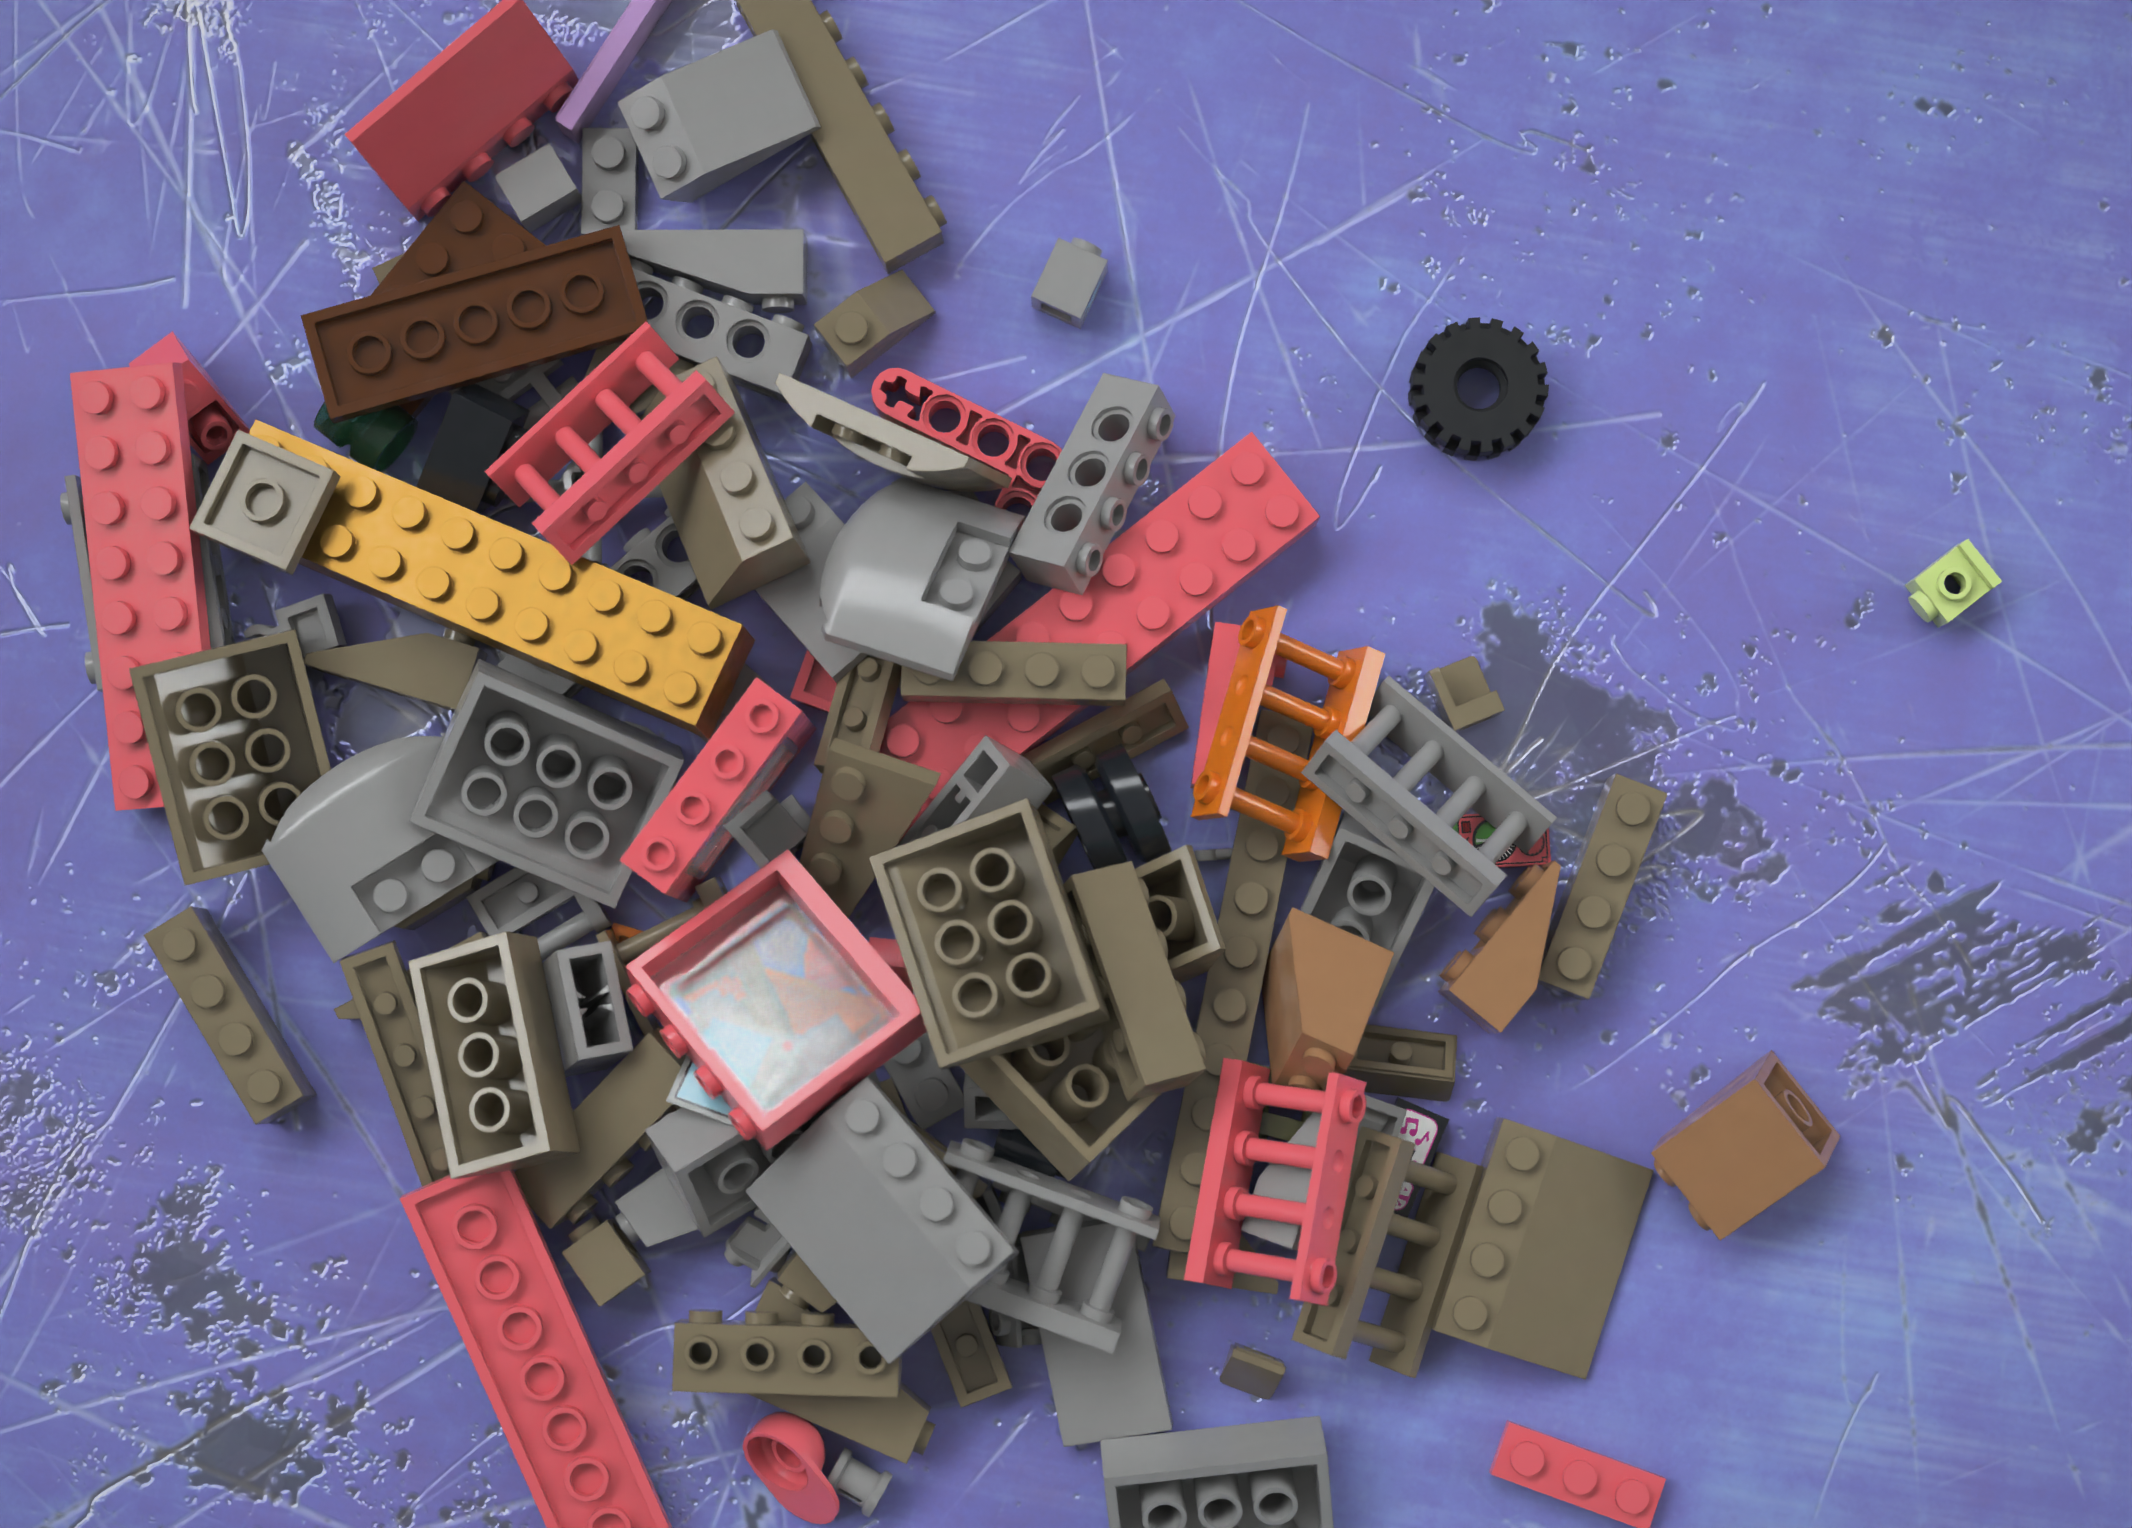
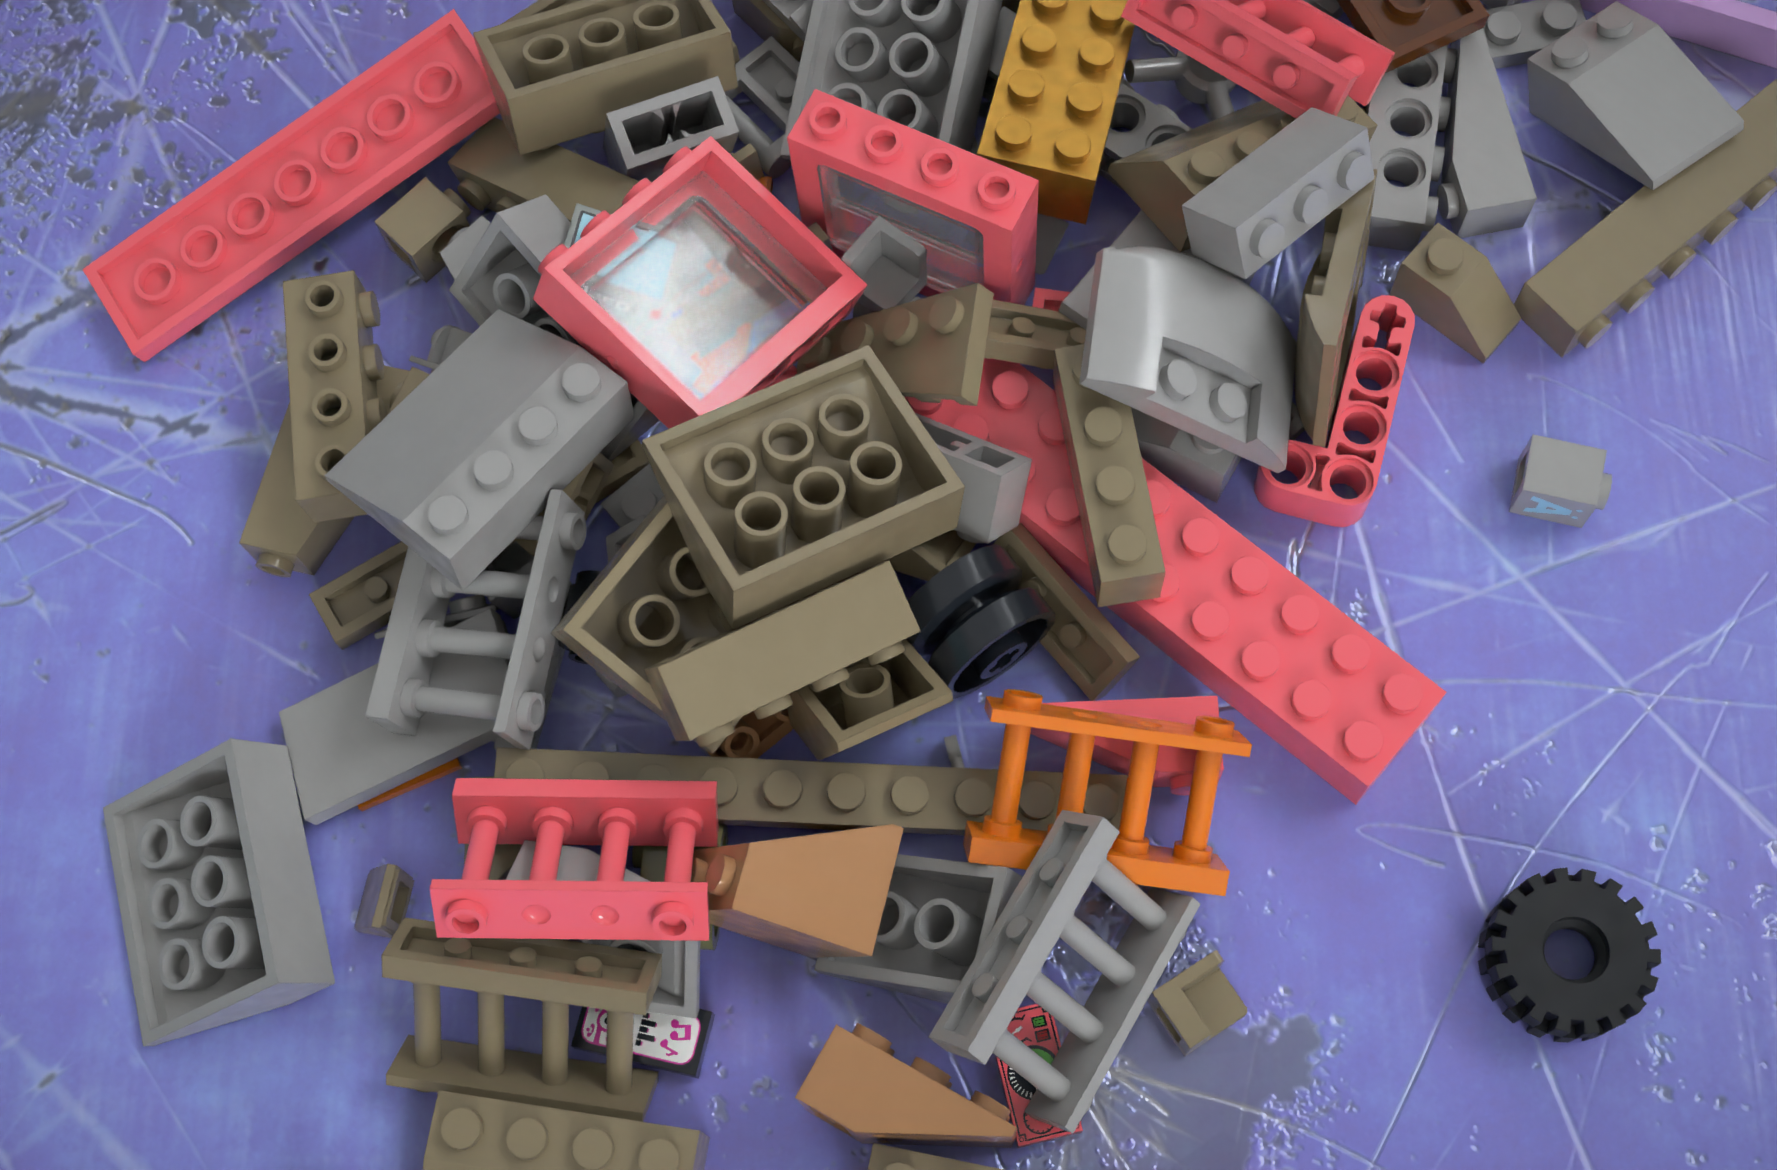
camera: 85 degrees right, 15 degrees down
coral cap [742,1412,840,1524] -> none
light grey bush [827,1447,893,1517] -> none
light grey brick [1008,373,1175,595] -> none
dark tan slope [1344,1024,1457,1102] -> none
none -> light grey brick [1182,107,1375,279]

